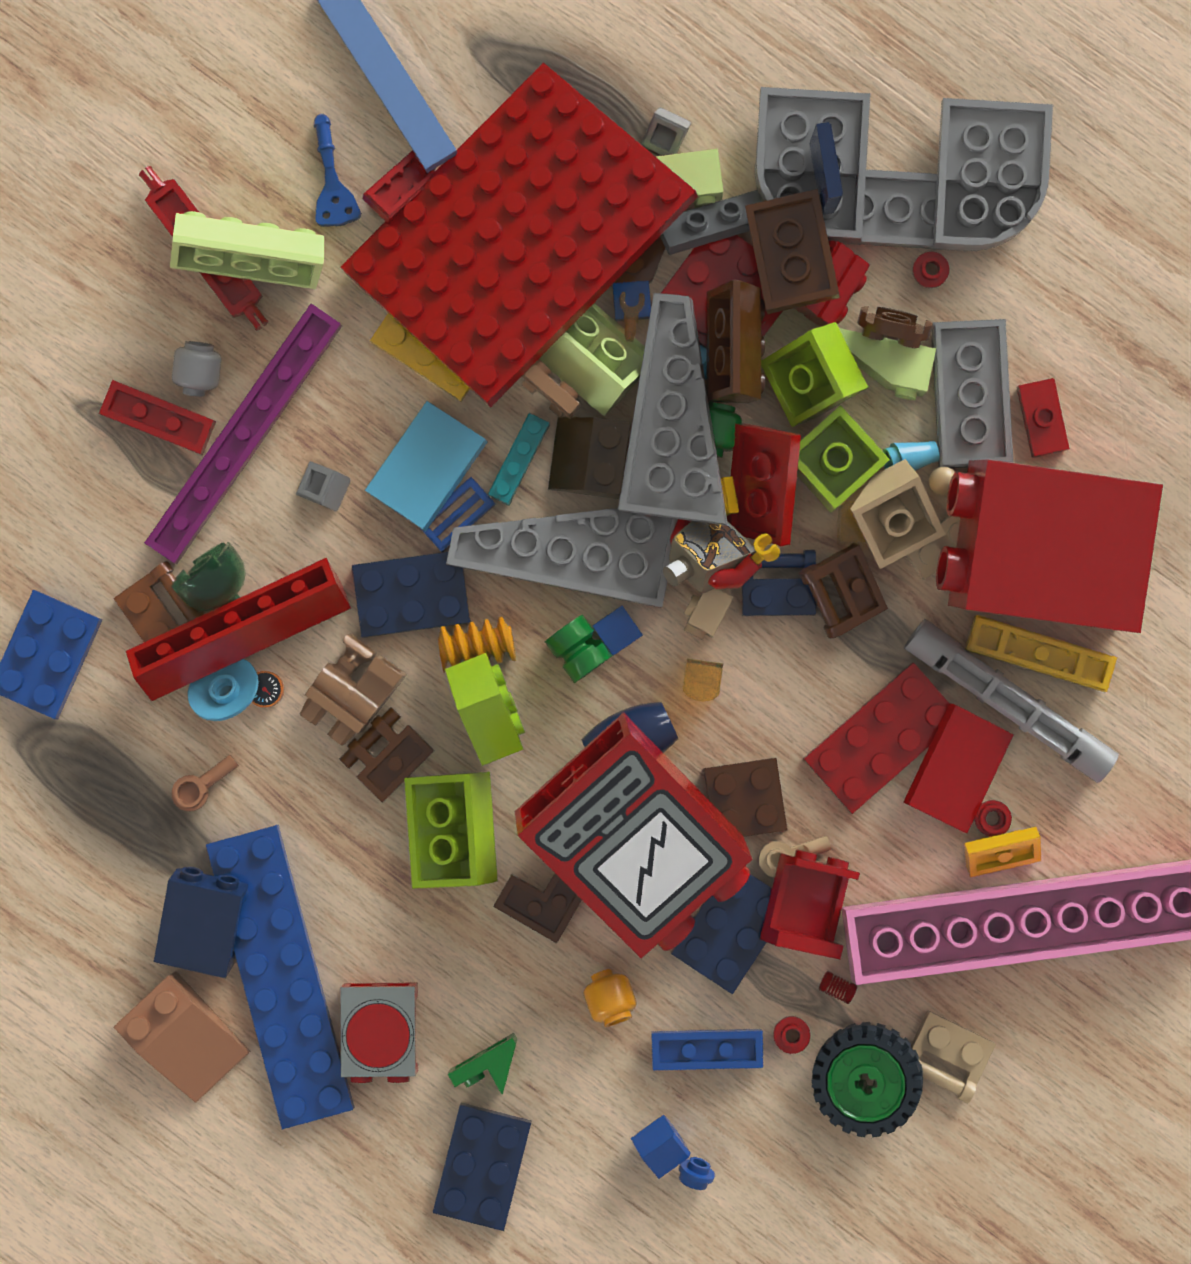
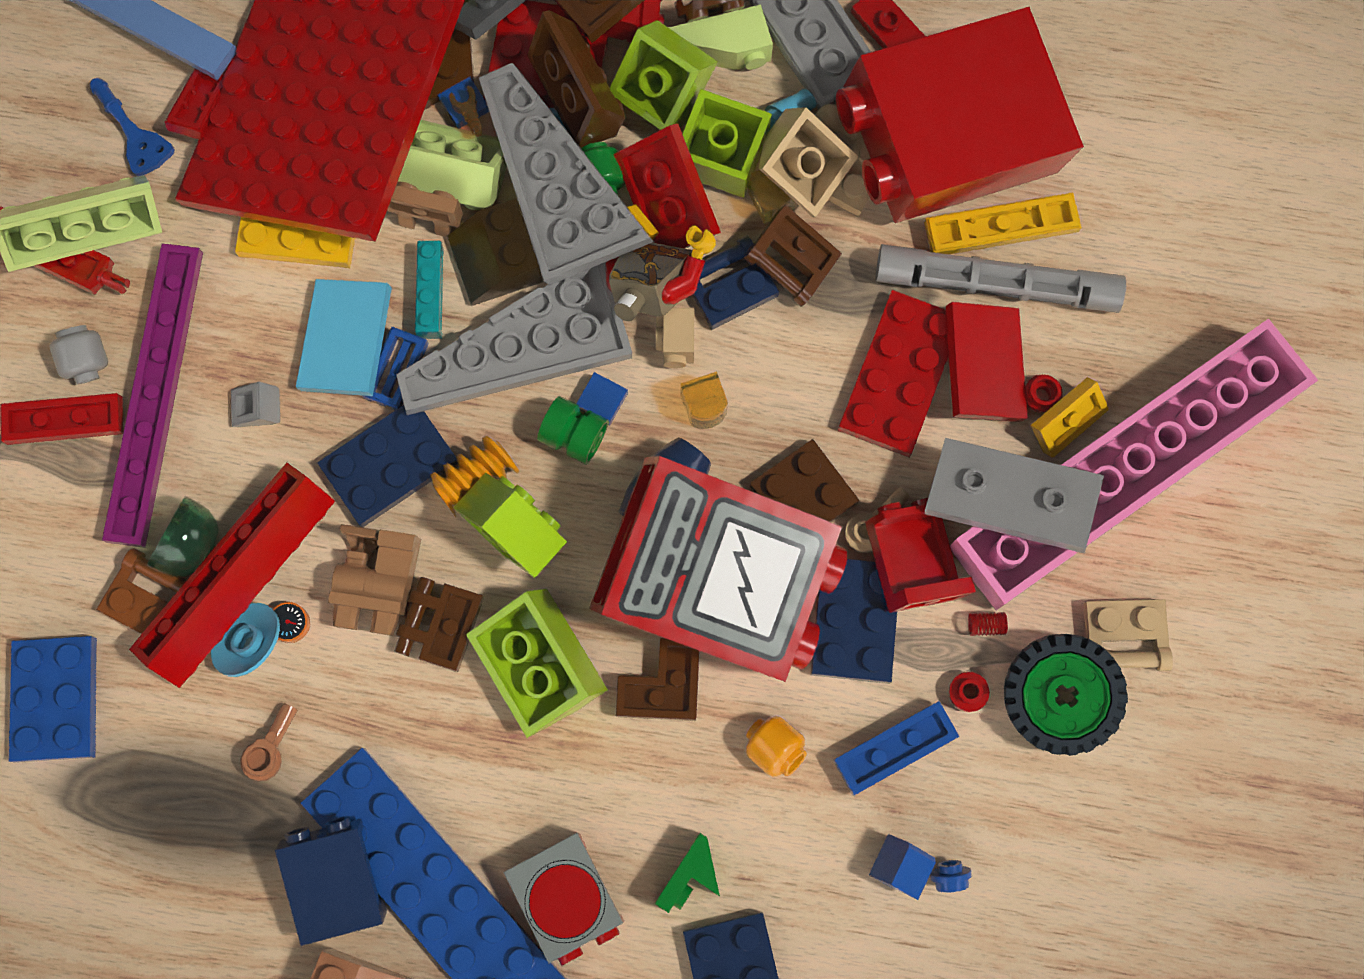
camera: 30 degrees left, 10 degrees down
none -> light grey plate [925,438,1104,554]

